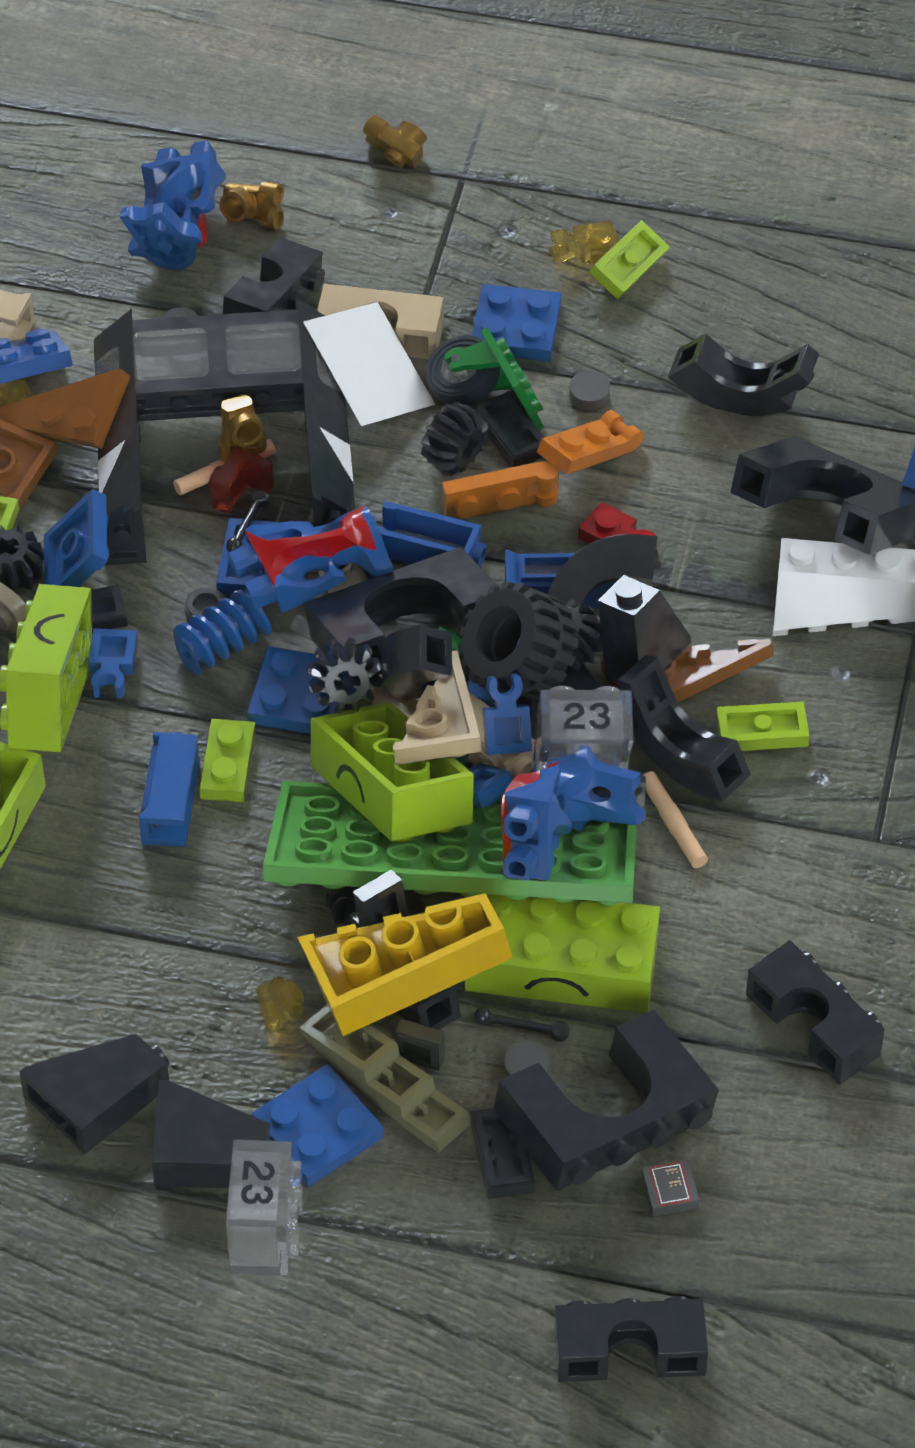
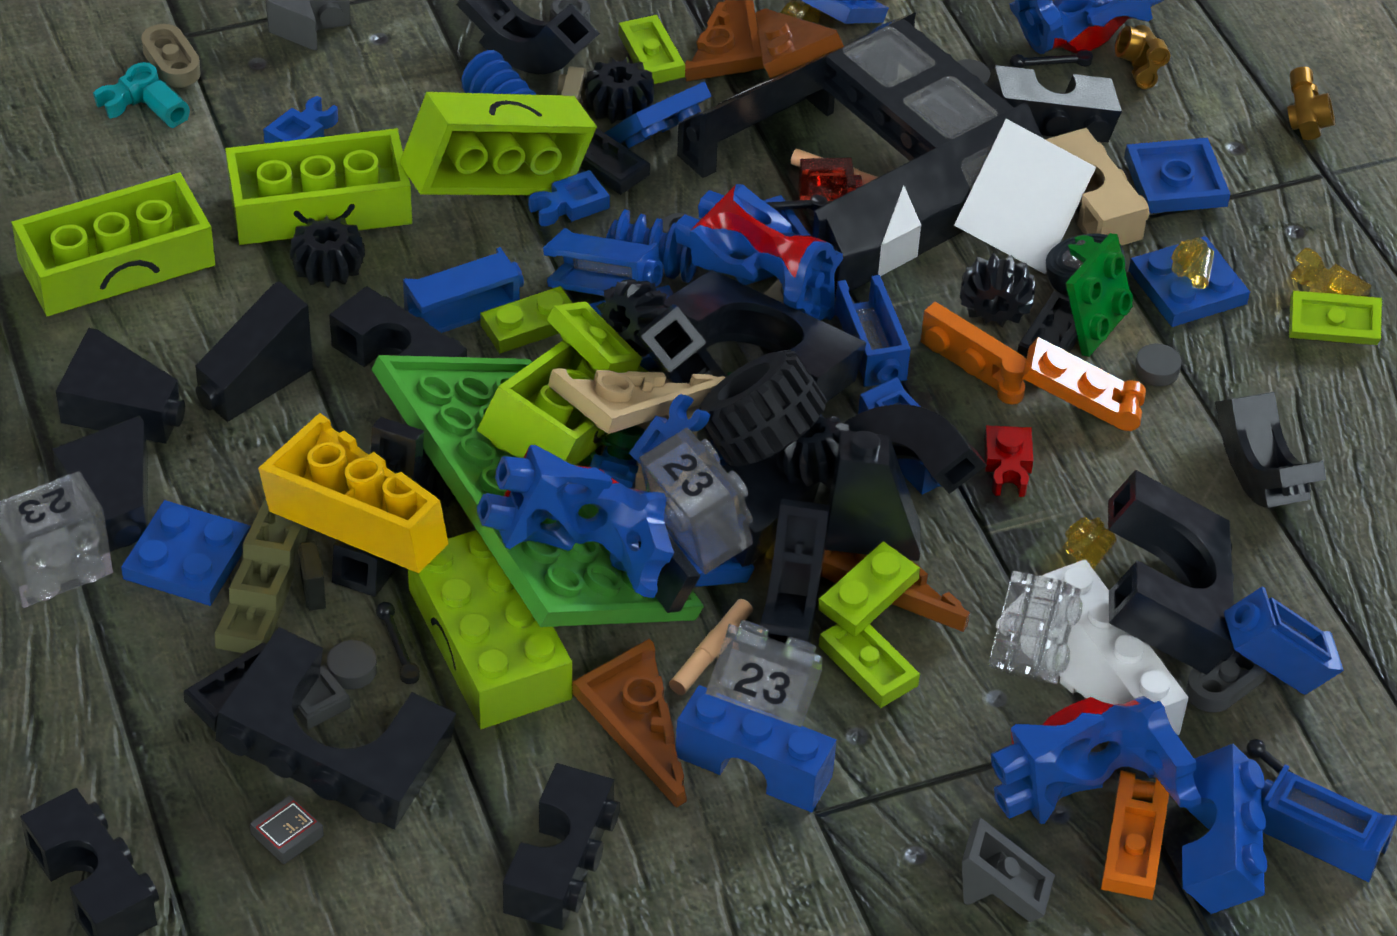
camera: 55 degrees right, 5 degrees down
pearl gold plate [218,394,267,463] -> none
none -> black slope [195,281,313,422]
none -> black gear [289,214,365,288]
none -> black arch [329,286,467,367]
none -> blue window [543,228,663,296]
none -> lime plate [547,301,643,373]
none -> dark orange wing [572,638,687,808]
none -> blue arch [676,685,837,813]
none -> clear brick [705,620,822,728]
none -> lime plate [819,541,920,637]
none -> clear brick [988,571,1083,685]
none -> black hinge [1010,50,1093,68]
none -> clear yellow plate [1063,517,1117,570]
none -> blue plate [1124,138,1230,214]
none -> clear yellow plate [1171,237,1214,289]

